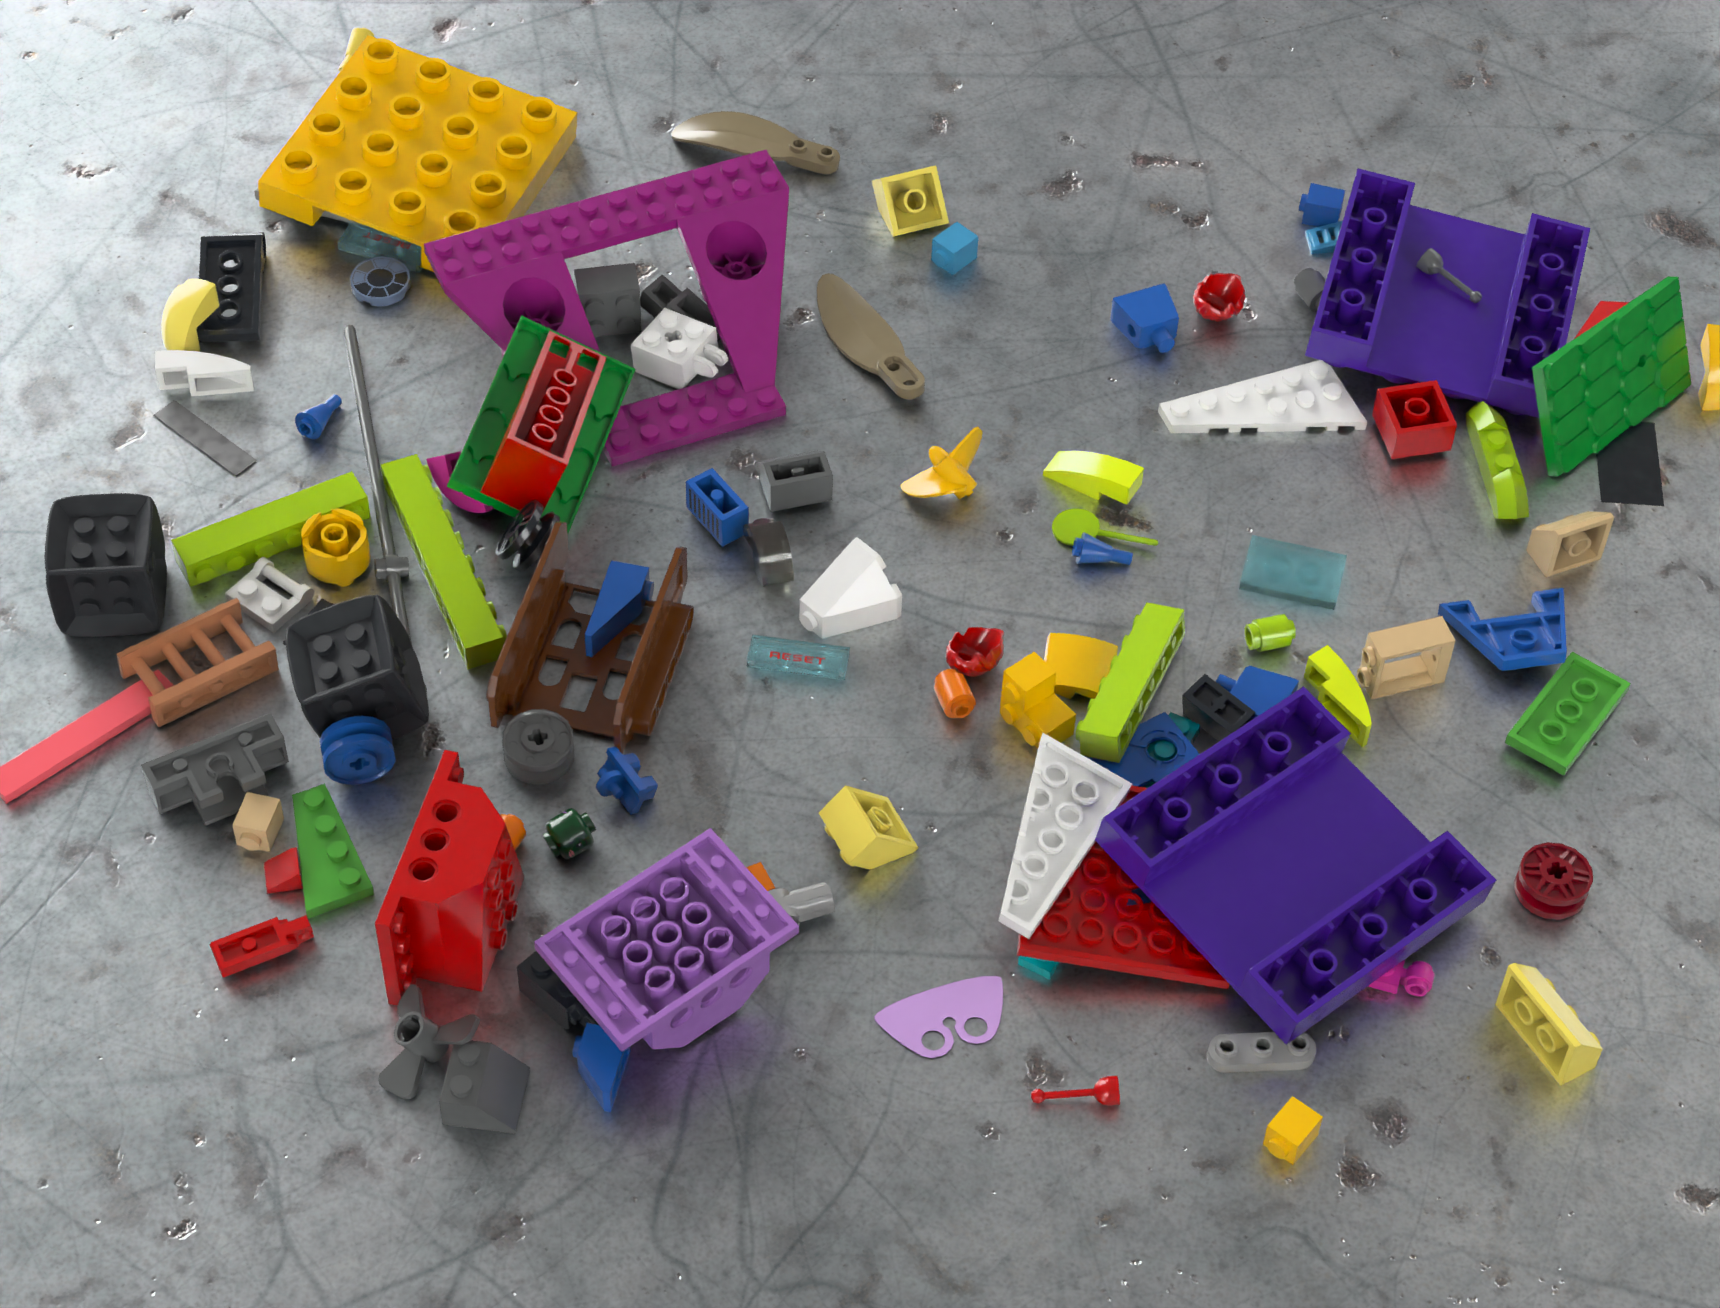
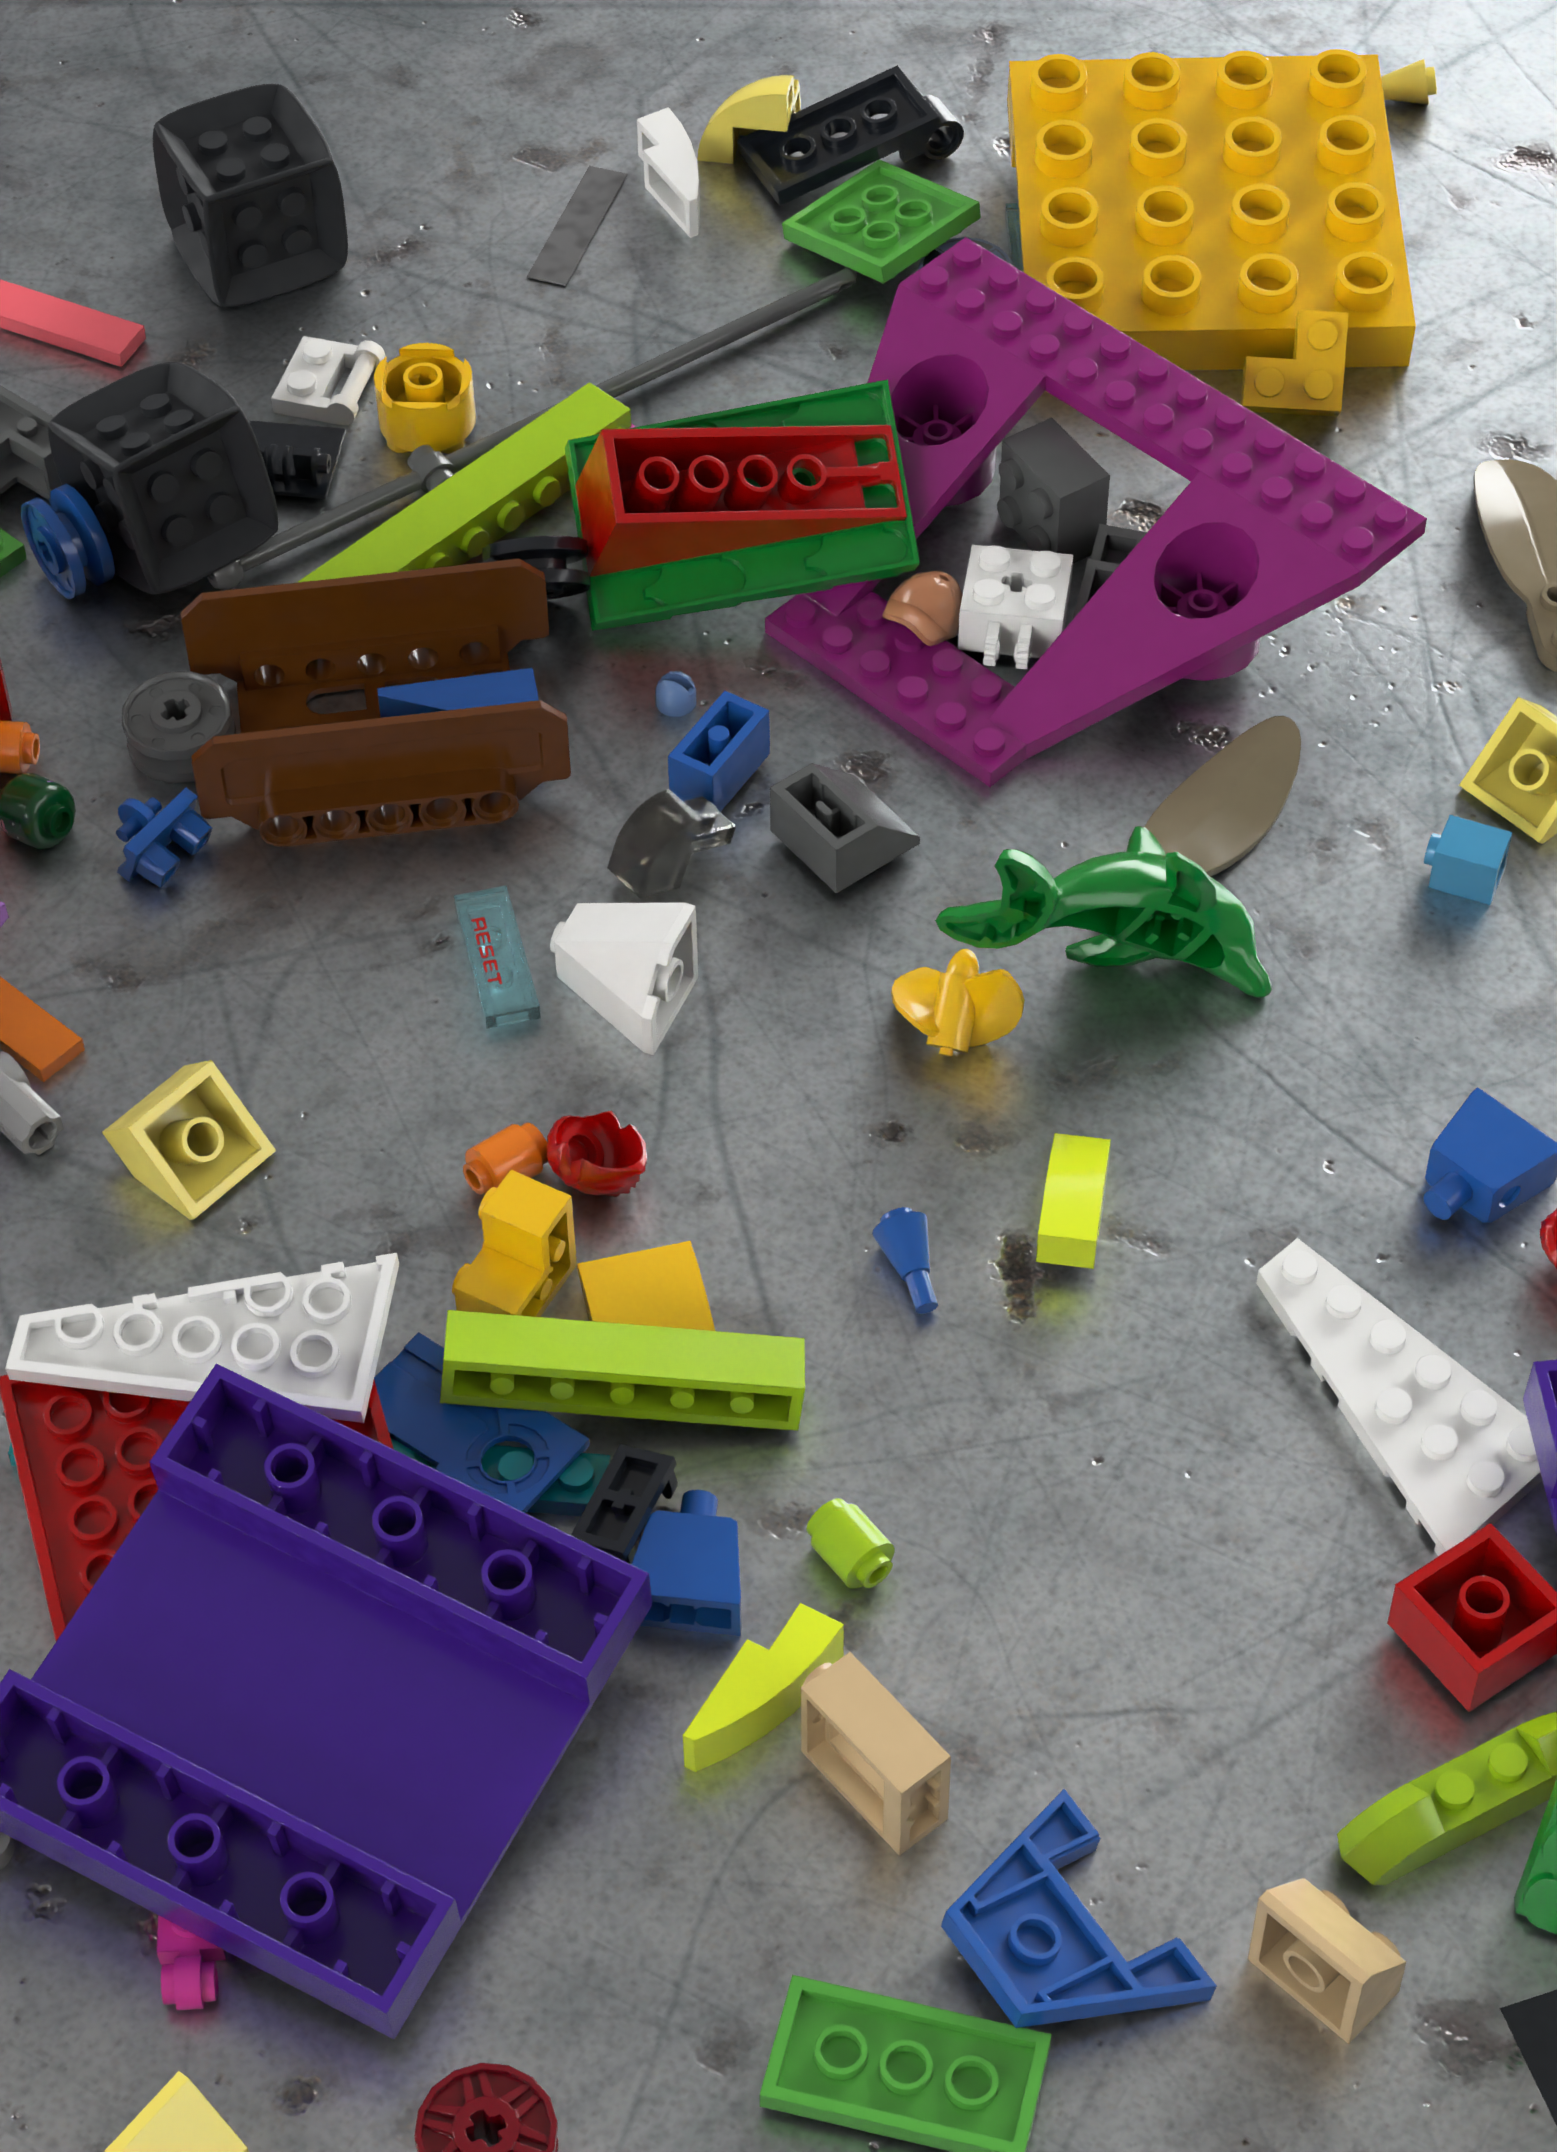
camera: 70 degrees right, 0 degrees up
nougat fence [117,598,279,727] -> none
lime brick [171,471,371,587] -> none
blue cone [295,394,342,439] -> none
lime piece [1052,508,1158,546] -> none
clear light blue tile [1239,535,1347,610] -> none
none -> medium blue hinge [655,671,697,717]
none -> bright green plate [782,159,981,284]
none -> nougat cap [882,571,963,646]
none -> green animal [935,826,1272,998]
none -> yellow brick [1241,310,1349,417]

